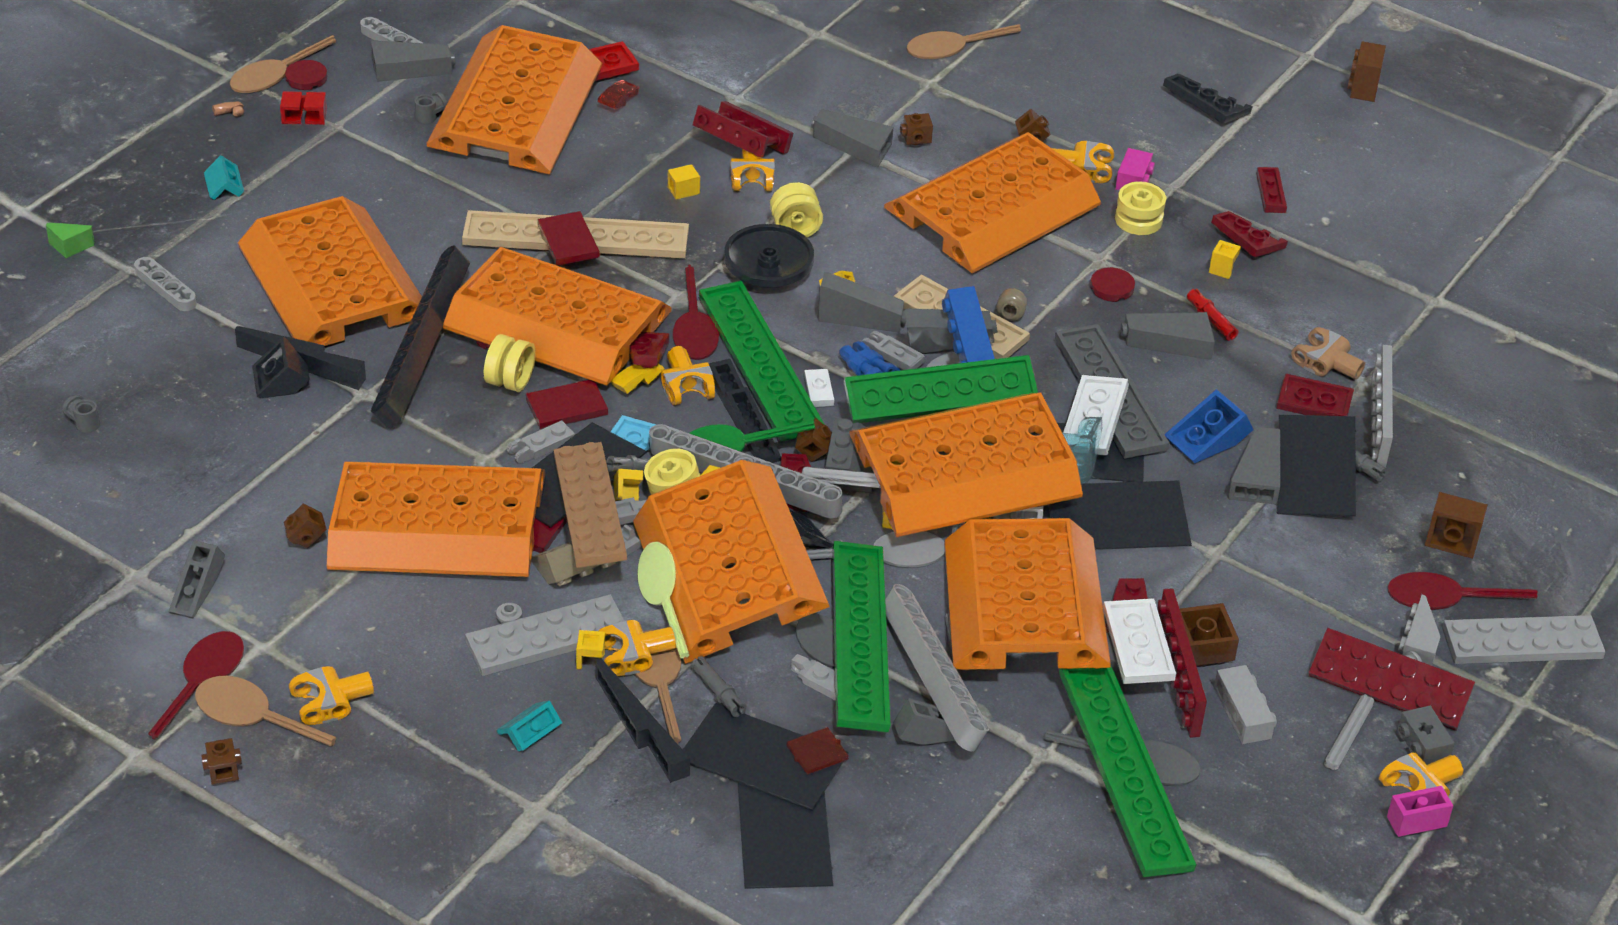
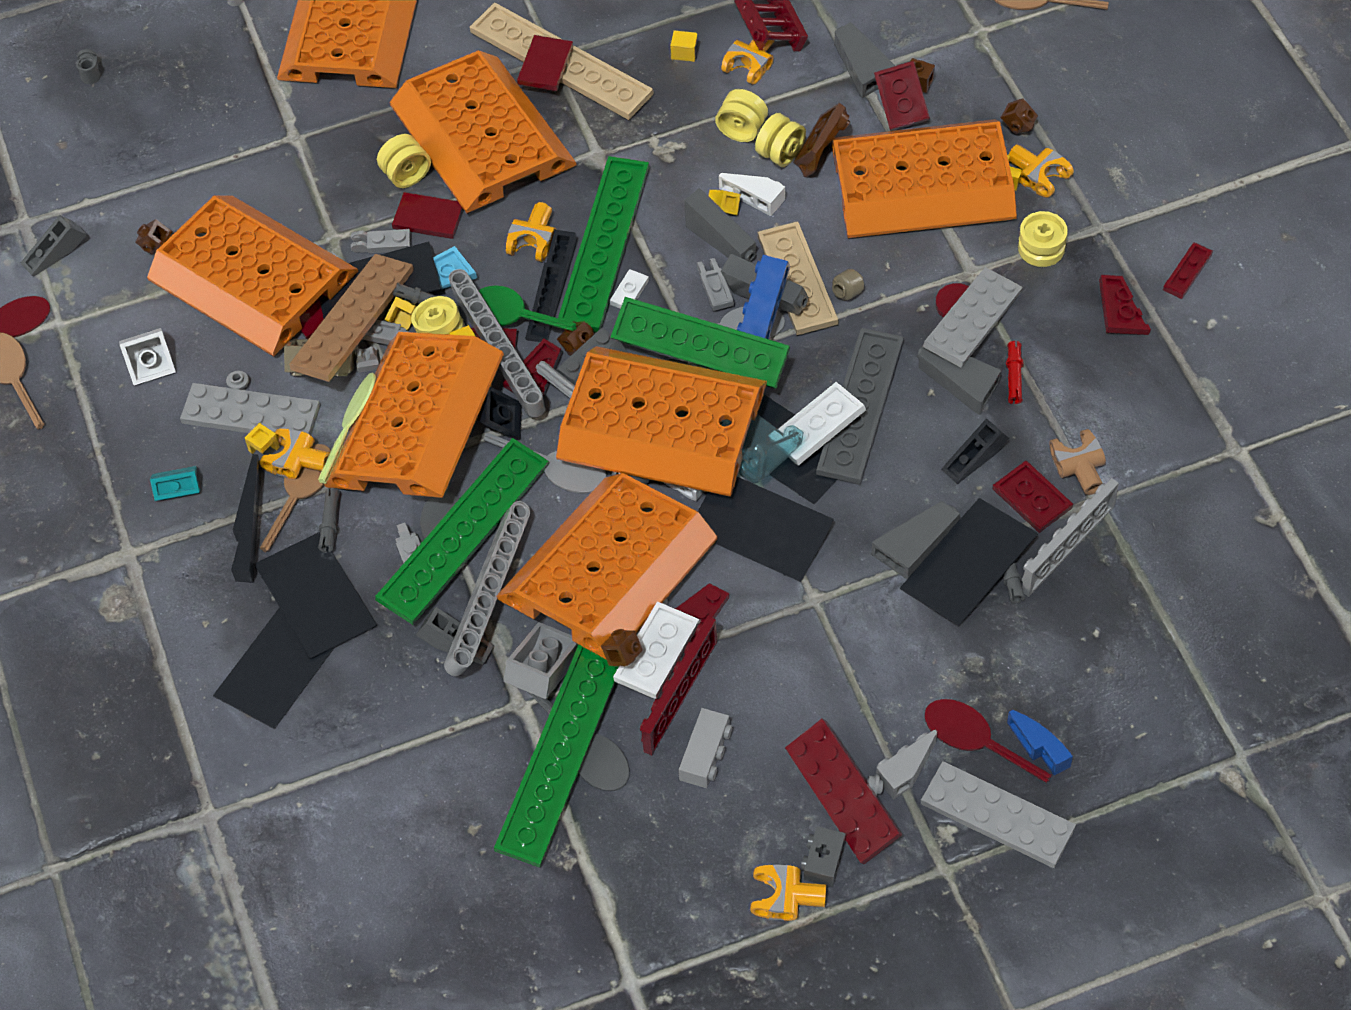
camera: 40 degrees right, 15 degrees up
black slope [235,326,366,391] -> none
black slope [252,337,310,399] -> none
light orange connector [289,666,374,725] -> none
black beam [371,245,470,429] -> none
yellow slope [611,364,664,394] -> none
dark red wing [629,332,669,368] -> none
dark red piece [673,265,719,360] -> none
black dish [724,224,814,287] -> none
clear red piece [787,727,849,774] -> none
blue piece [839,341,900,376] -> none
dark pink brick [1116,148,1155,190] -> none
black wing [1163,74,1253,123] -> none
blue slope [1164,389,1253,463] -> none
reddish brown brick [1180,603,1239,666] -> none
yellow panel [1209,240,1241,279] -> none
light grey axle [1324,694,1374,770] -> none
dark pink brick [1387,786,1453,837] -> none
reddish brown brick [1425,492,1488,559] -> none
none -> white slope [119,328,176,385]
none -> light grey brick [504,622,579,699]
none -> reddish brown brick [601,629,643,666]
none -> white slope [719,173,785,216]
none -> light yellow wheel [755,113,806,167]
none -> reddish brown slope [793,103,850,177]
none -> dark red tile [874,60,930,131]
none -> light grey plate [923,267,1023,368]
none -> black slope [941,418,1010,484]
none -> blue slope [1007,710,1073,775]

